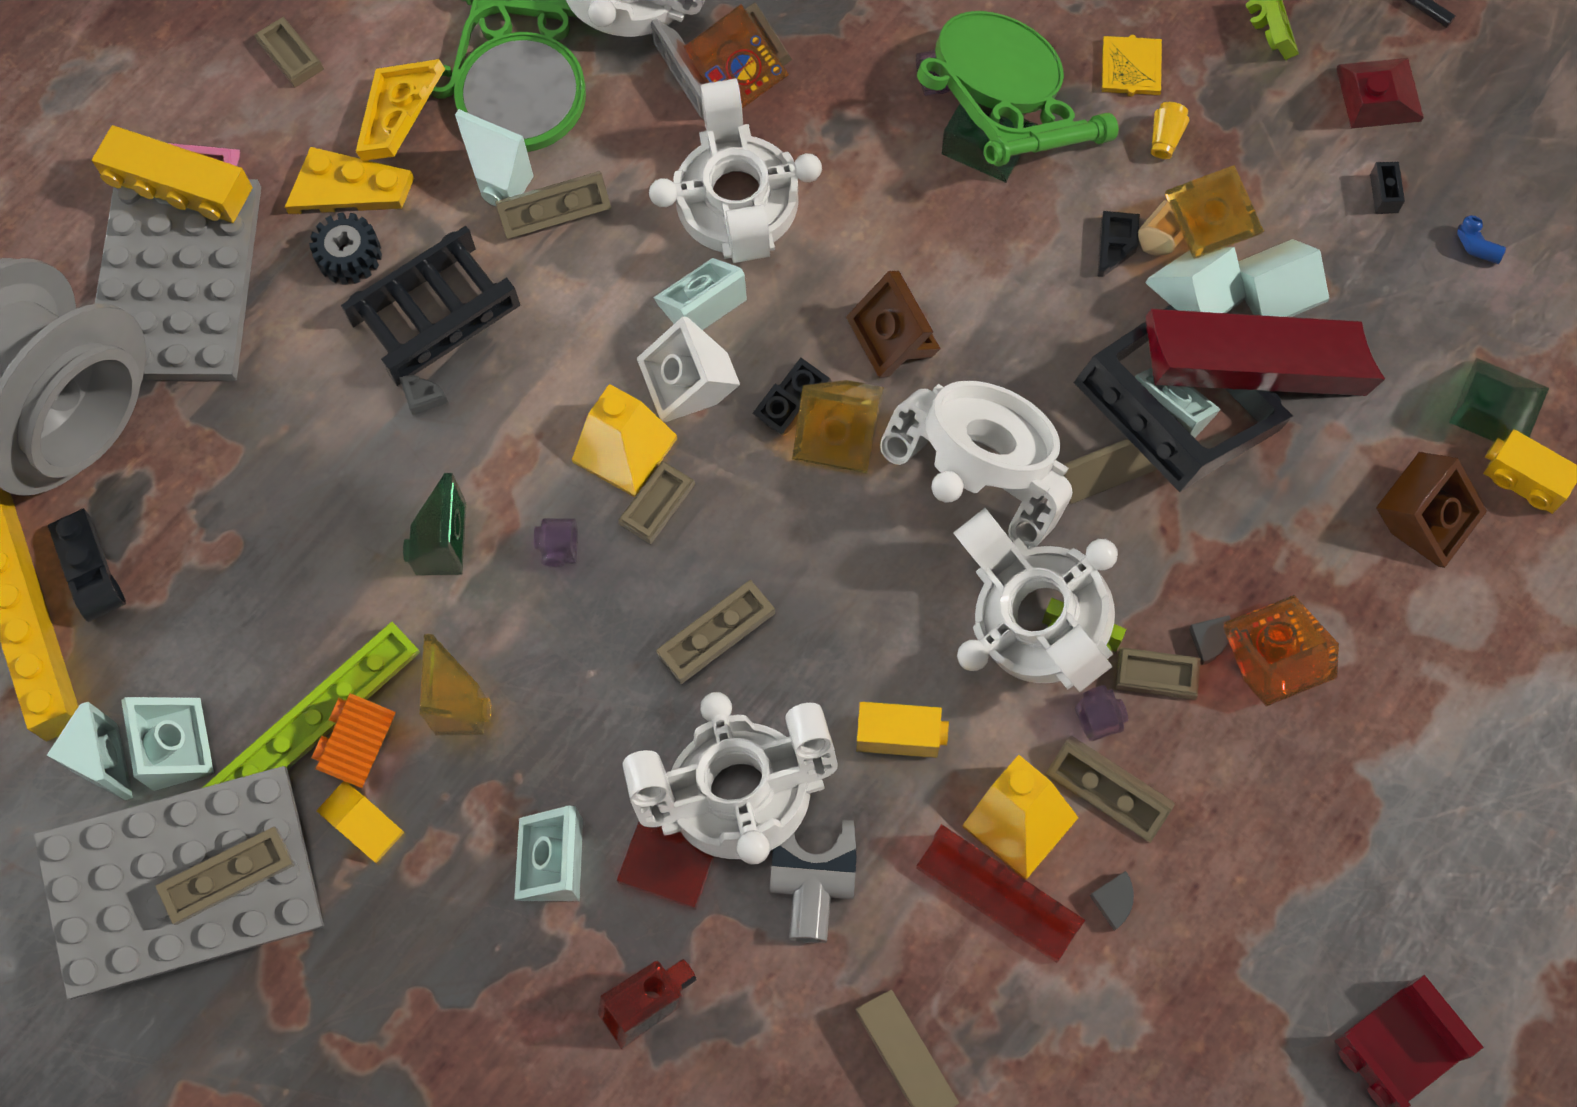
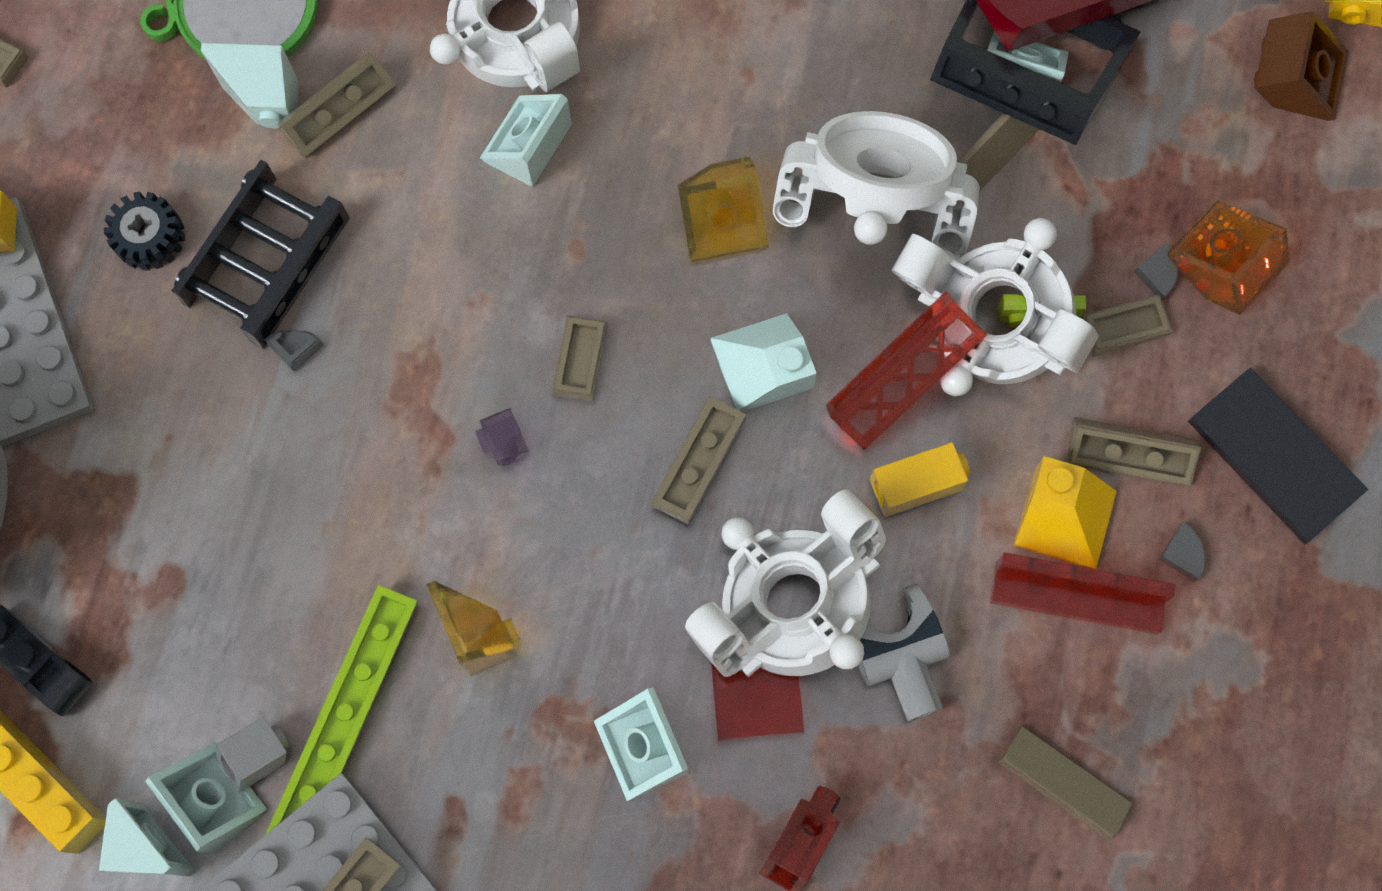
camera: 25 degrees left, 5 degrees up
yellow wing [285,147,414,214] -> none
orange brick [311,693,396,788] -> none
yellow slope [316,781,404,864] -> none
yellow wing [356,59,445,161] -> none
clear green slope [403,473,466,575] -> none
yellow slope [572,384,677,497] -> none
white slope [637,316,740,422] -> none
black slope [752,357,832,436] -> none
reddish brown bracket [846,271,941,378] -> none
clear purple plate [1075,685,1128,742] -> none
none -> light grey brick [216,717,289,793]
none -> light aqua slope [710,313,817,412]
none -> clear red fence [826,291,987,450]
none -> black tile [1188,367,1369,545]

